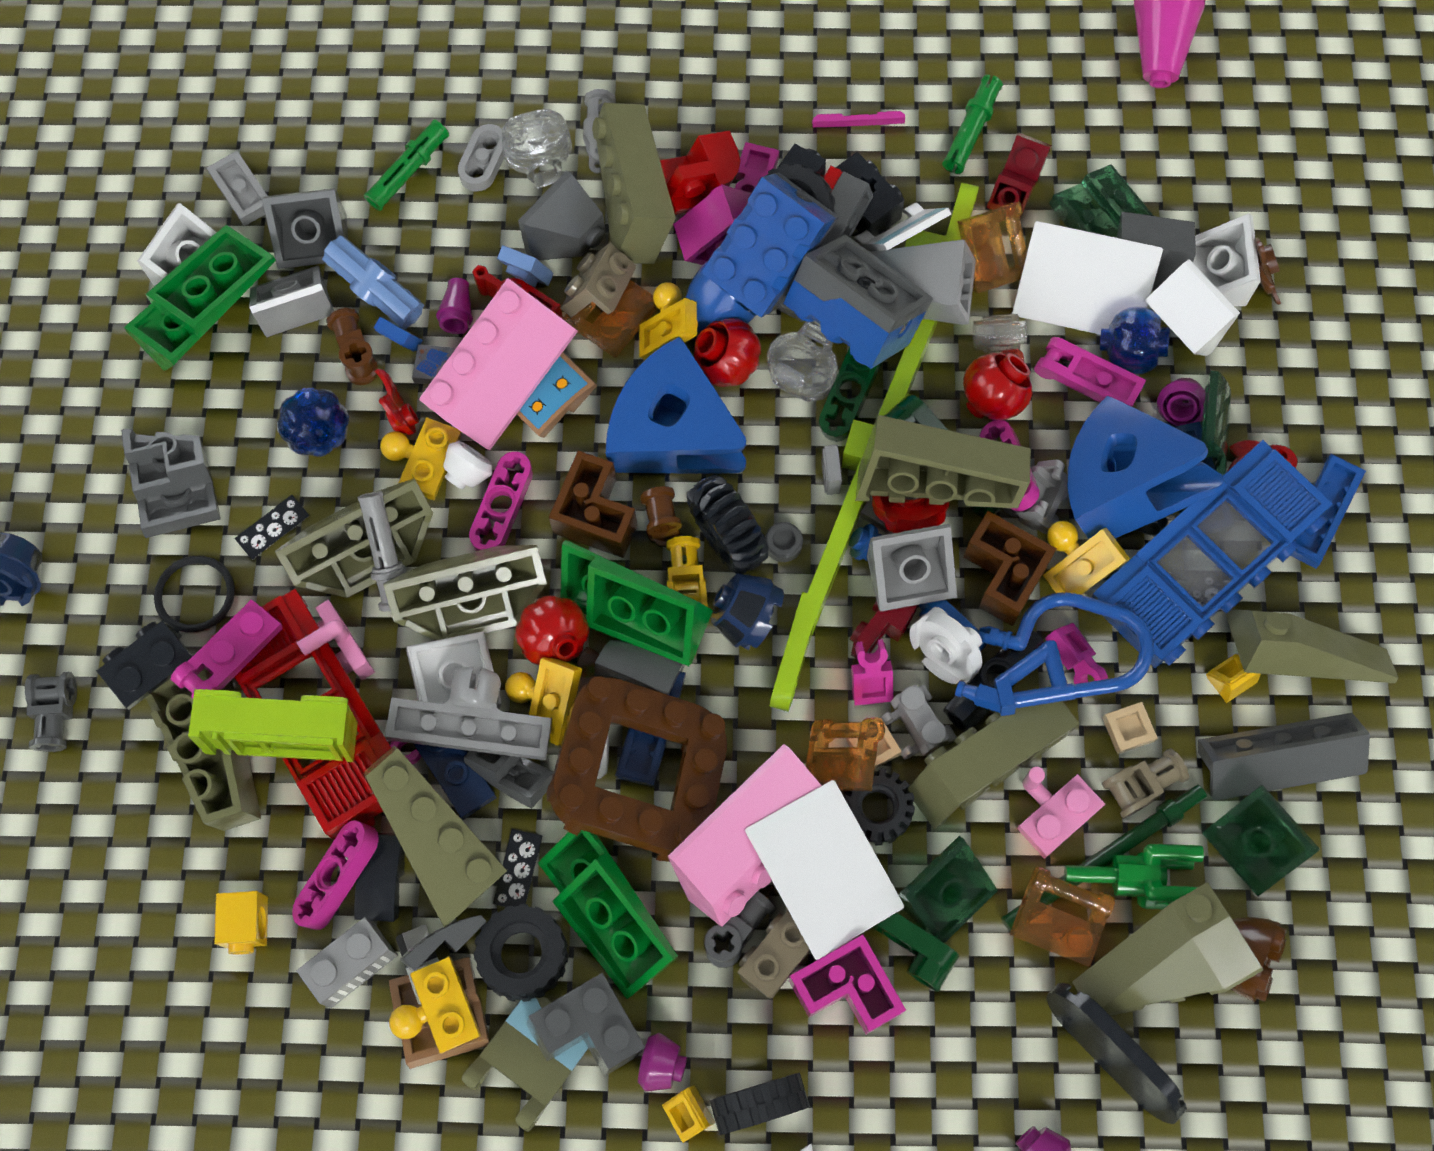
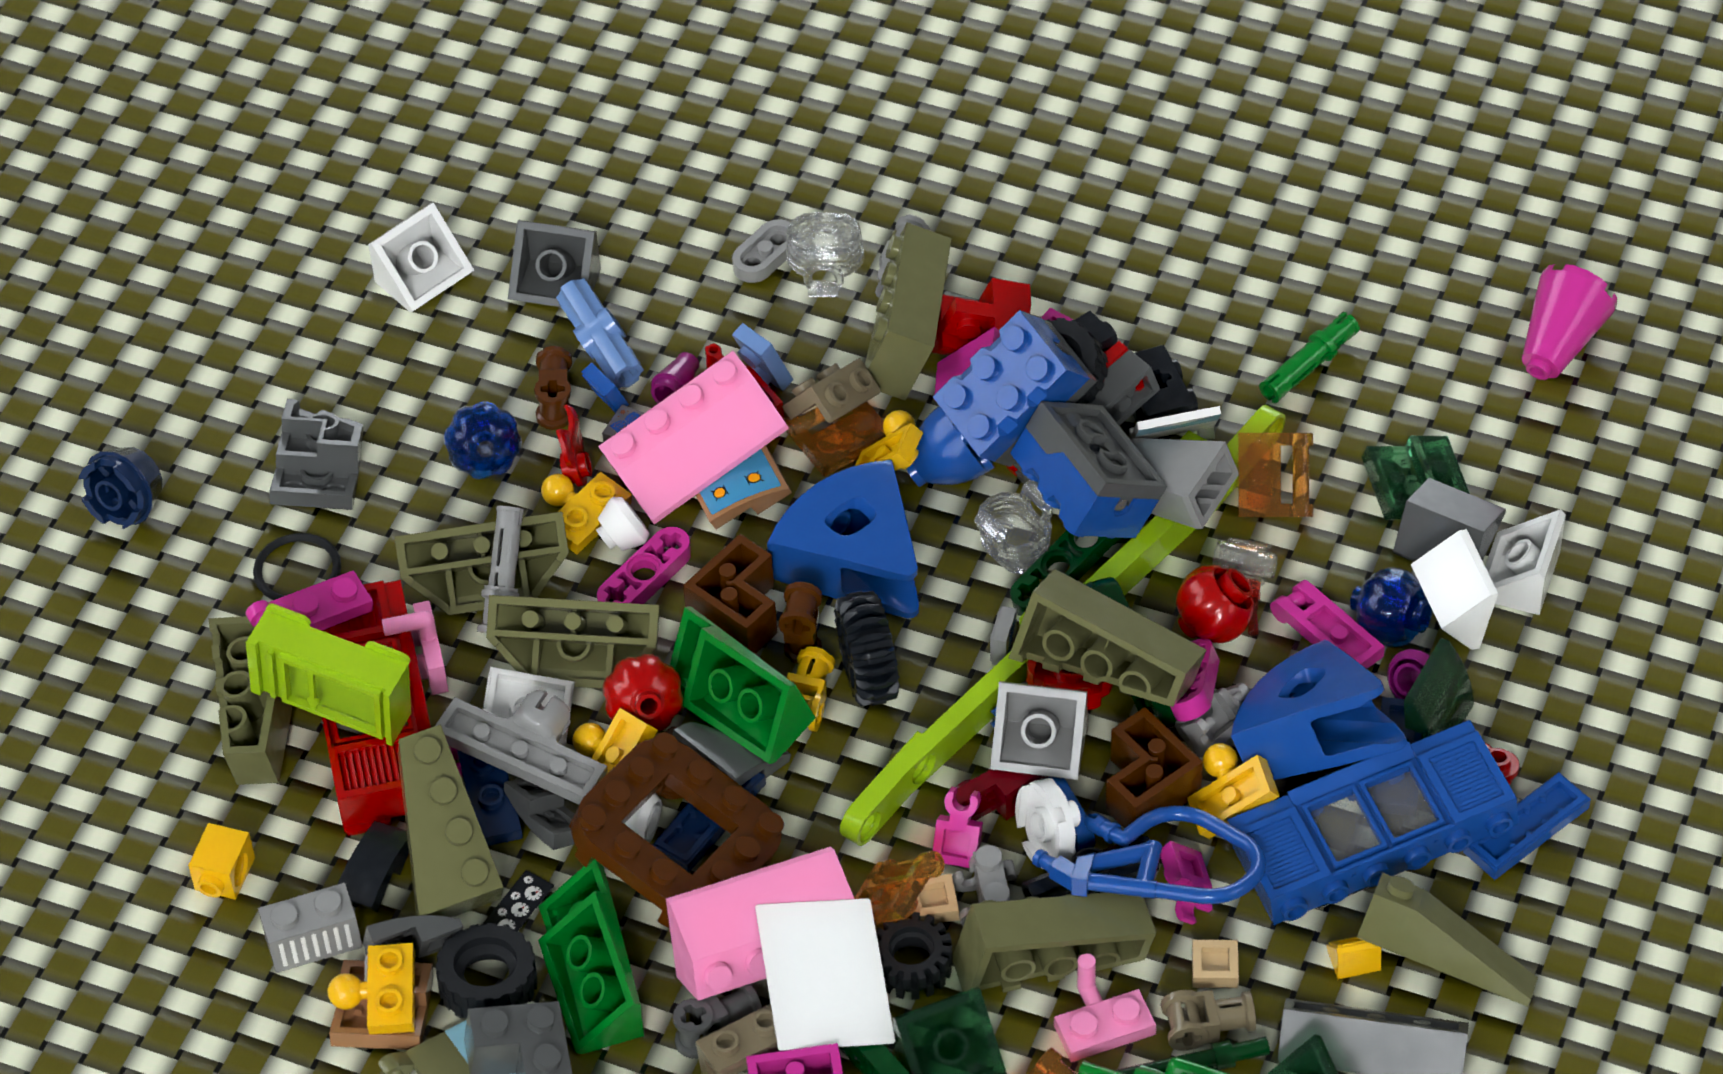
camera: 20 degrees right, 20 degrees down
dark grey connector [25,672,77,752] -> none
black bracket [96,620,193,710] -> none
green slope [124,225,276,371] -> none
light grey plate [207,151,267,226] -> none
black sticker [234,495,310,560] -> none
light grey slope [249,265,334,337] -> none
dark pink beam [292,820,379,930] -> none
green pin [364,119,450,211] -> none
dark grey slope [518,170,605,260] -> none
red plant [694,318,761,387] -> none
dark blue cone [711,573,784,650] -> none
dark grey tile [765,522,803,562] -> none
dark pink piece [812,111,905,128] -> none
dark red slope [987,133,1052,220] -> none
white sticker [1012,221,1163,342] -> none
reddish brown plate [1255,237,1281,305] -> none

